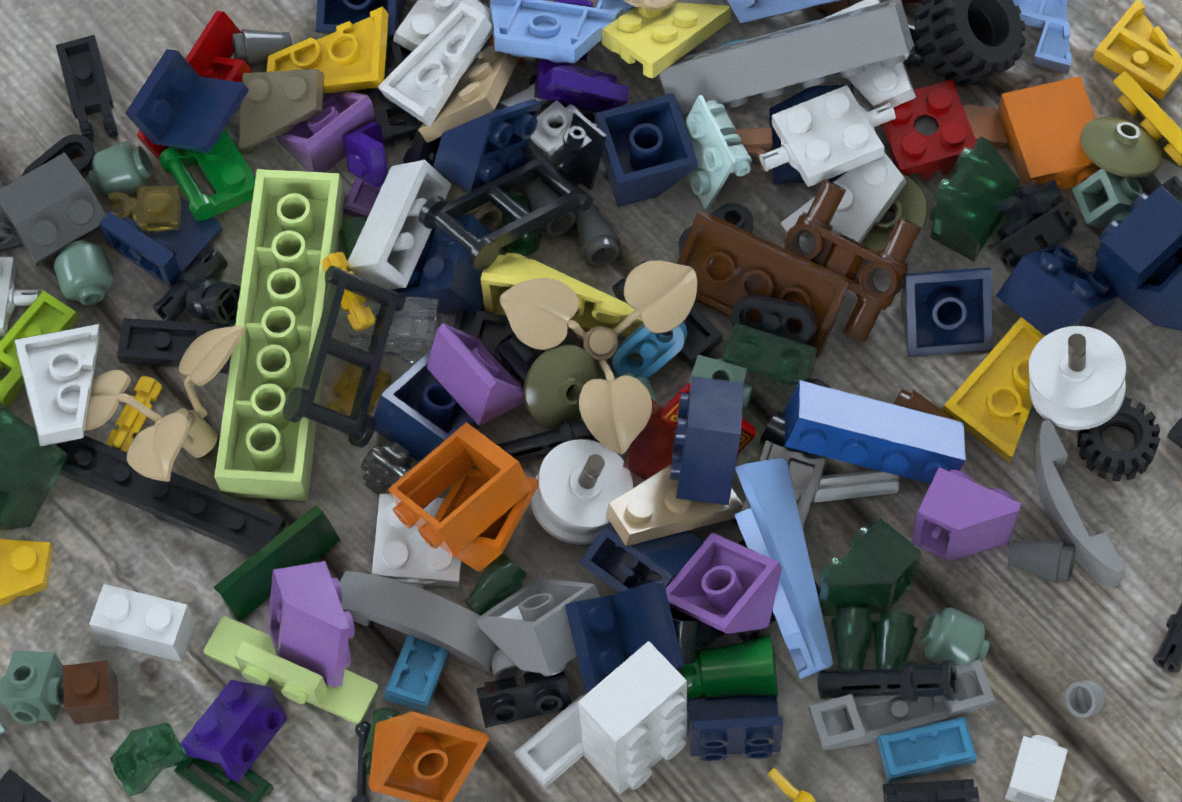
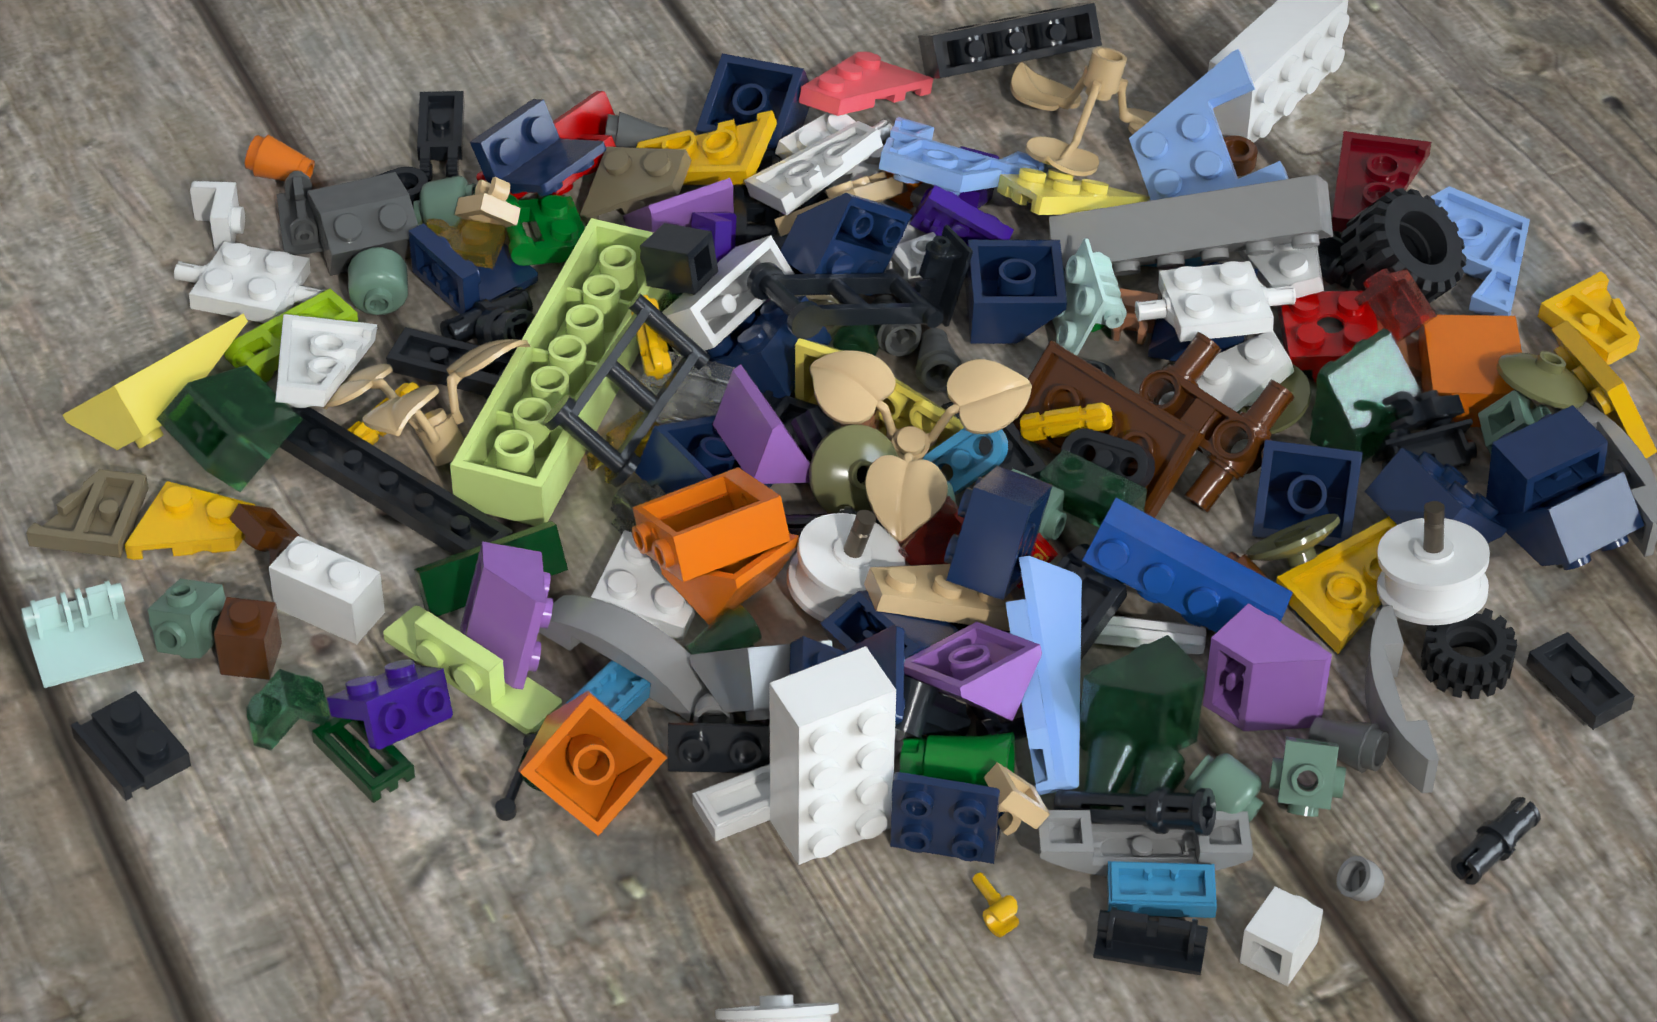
camera: 10 degrees right, 20 degrees down
none -> reddish brown plate [230,503,300,565]
none -> tan tile [455,177,521,230]
none -> black brick [640,223,719,295]
none -> tan tile [984,762,1050,836]
none -> yellow axle [1020,402,1113,441]
none -> olive dish [1246,514,1340,567]
none -> sand green brick [1269,736,1346,817]
none -> clear red bracket [1354,268,1437,343]

